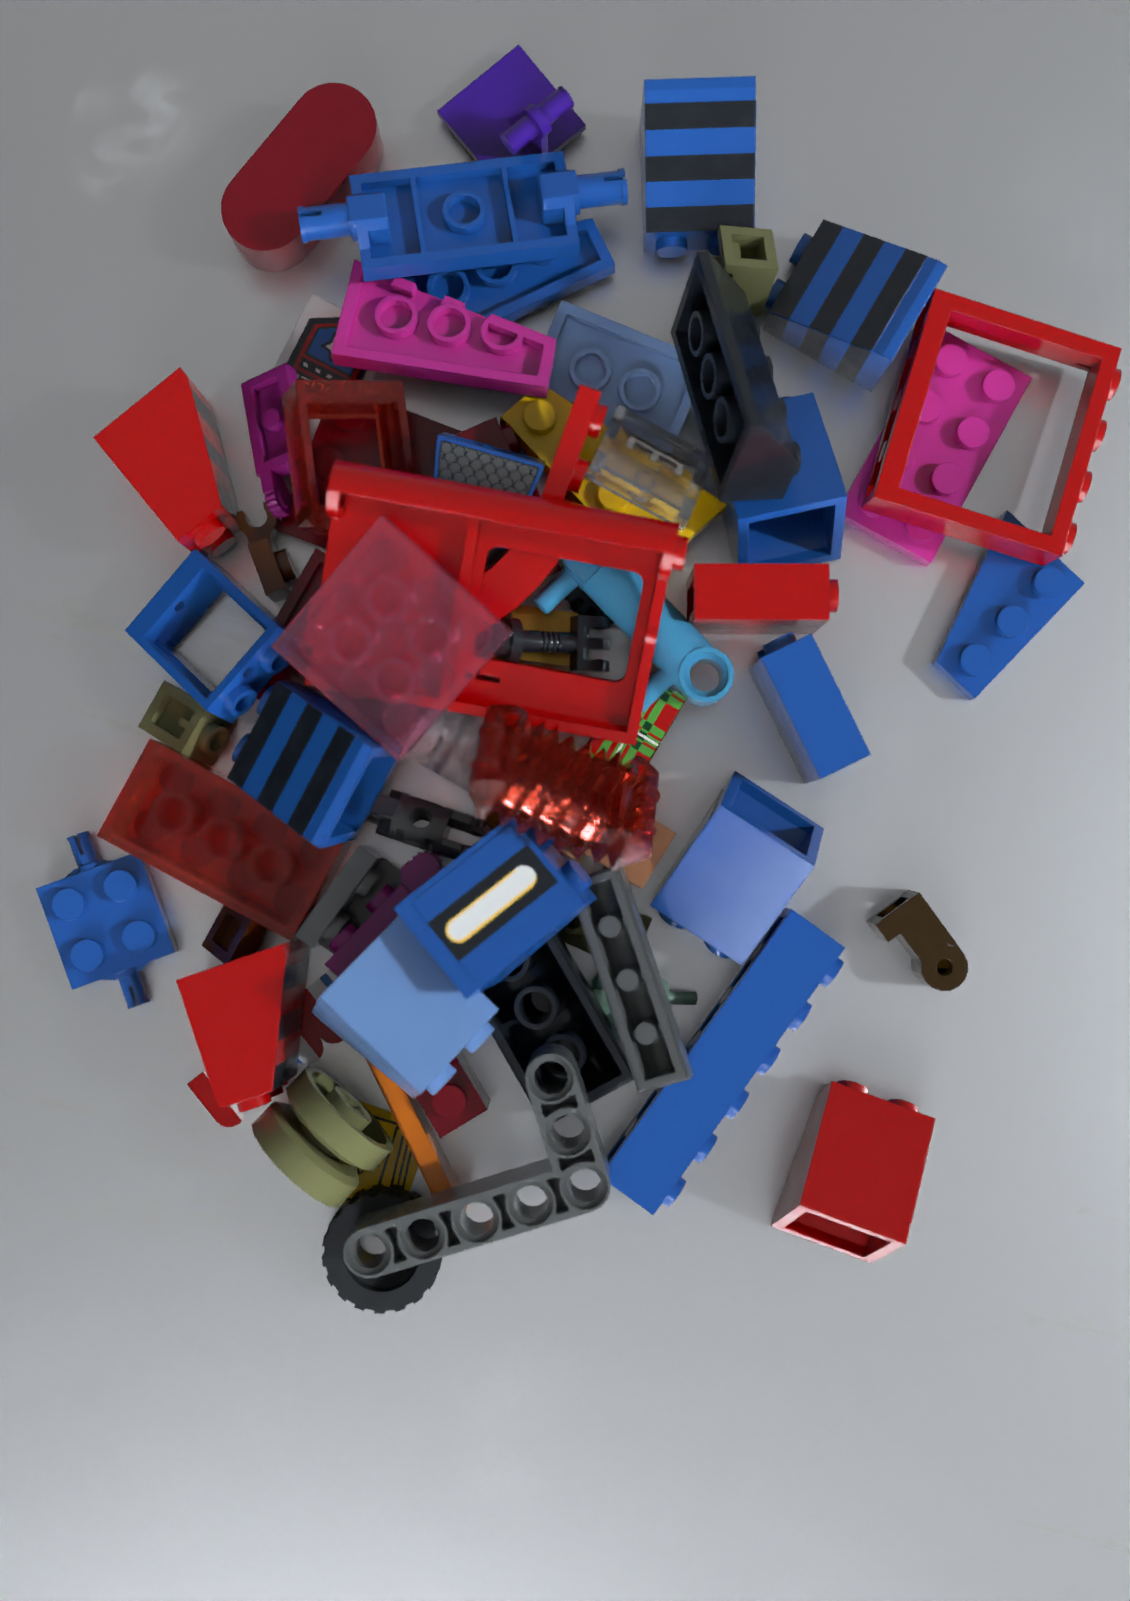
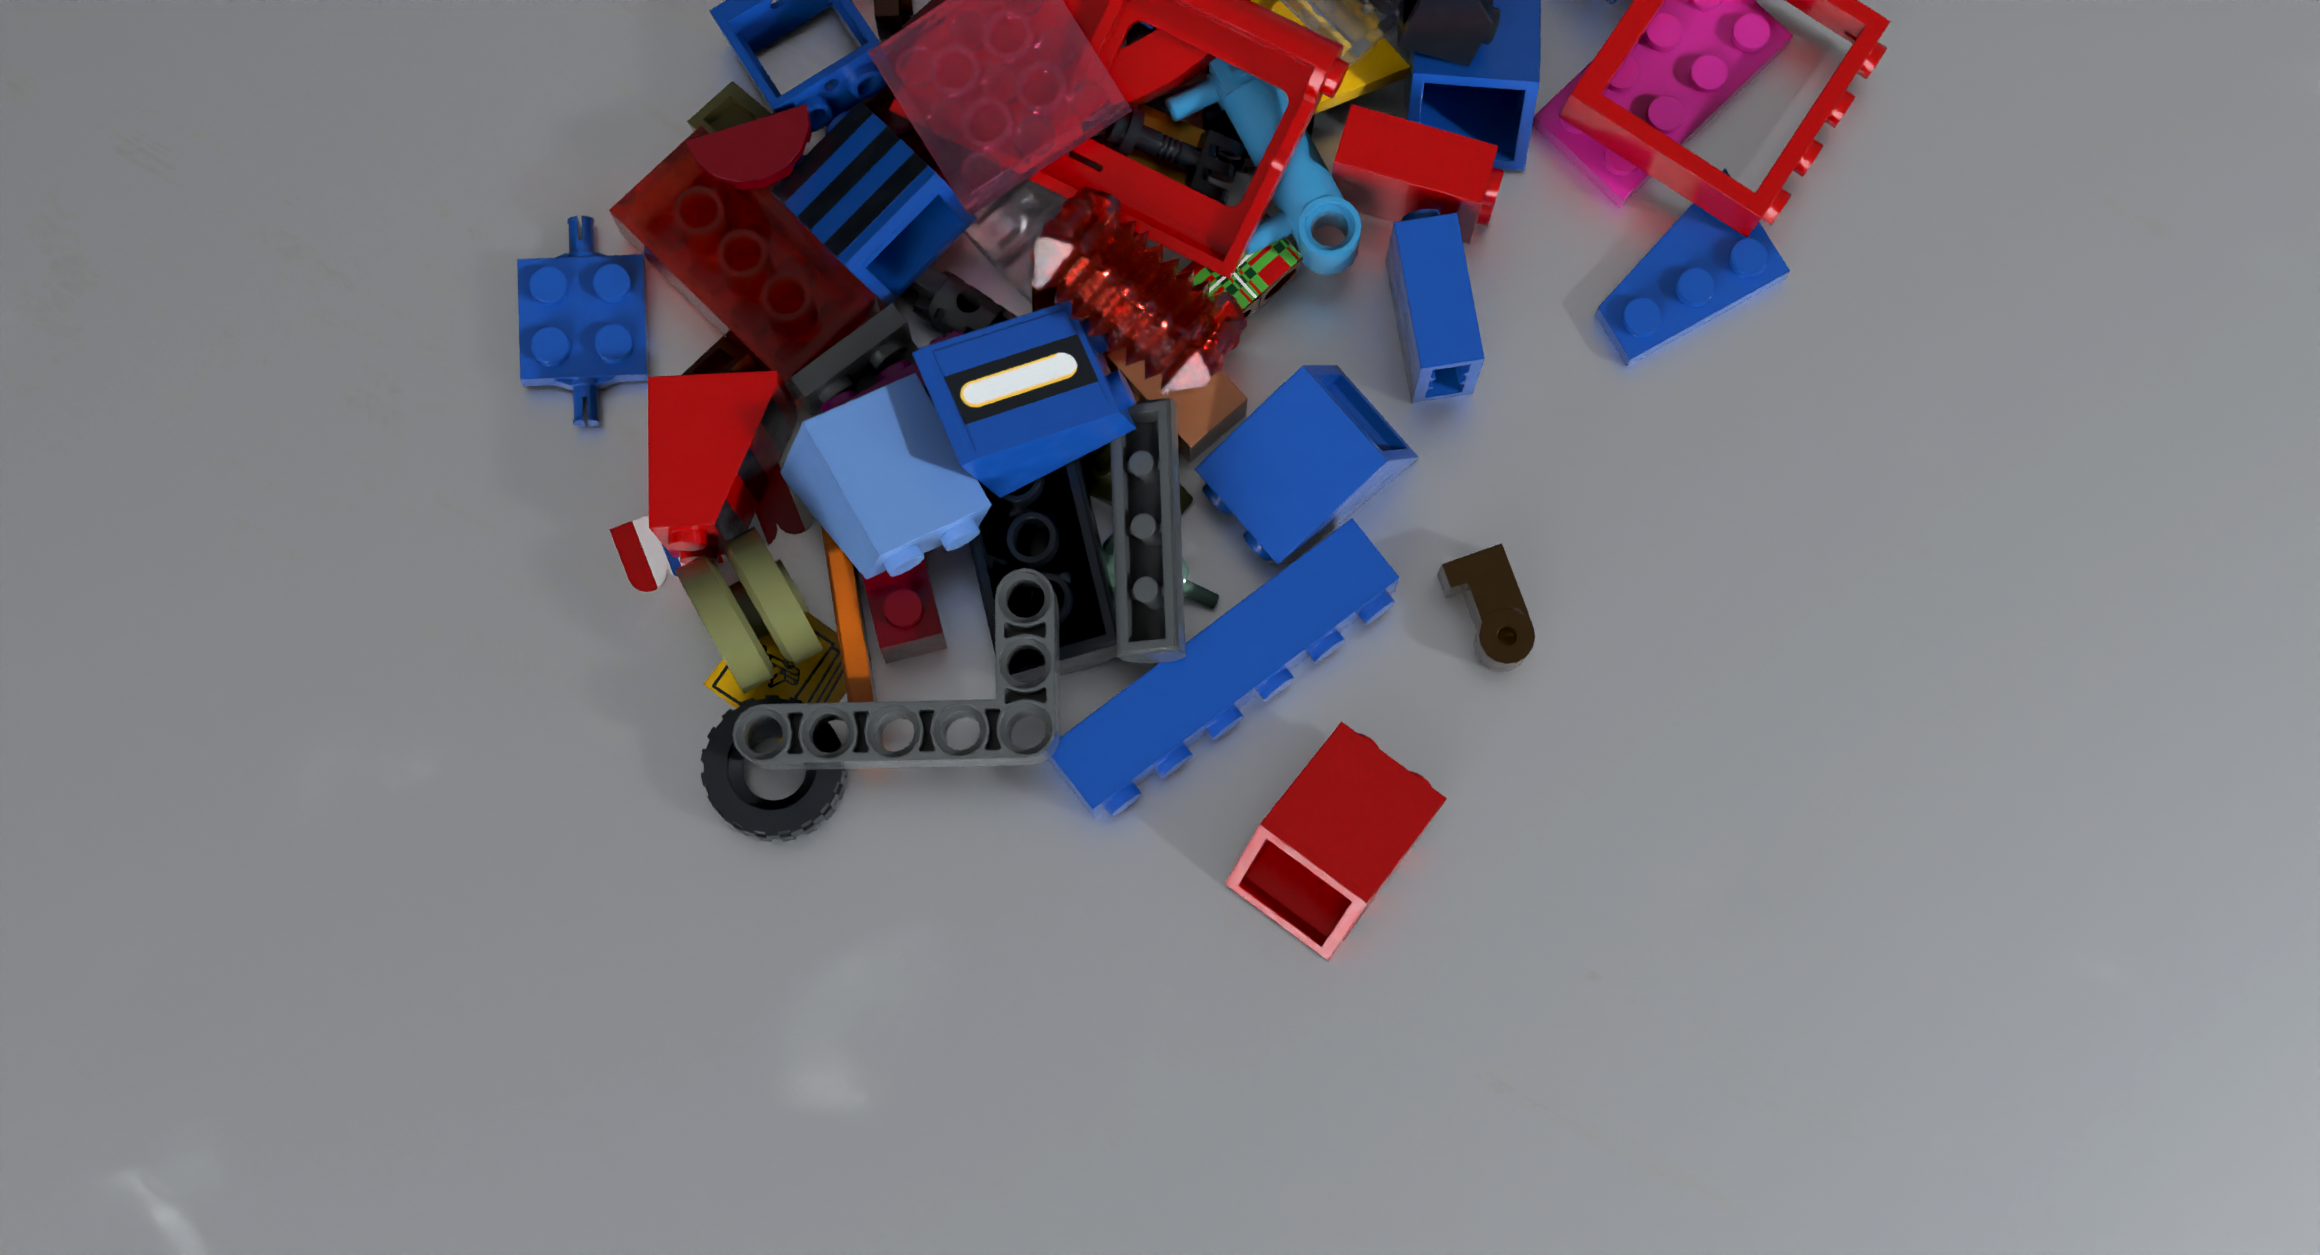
camera: 15 degrees right, 10 degrees down
none -> dark red tile [685,104,812,190]

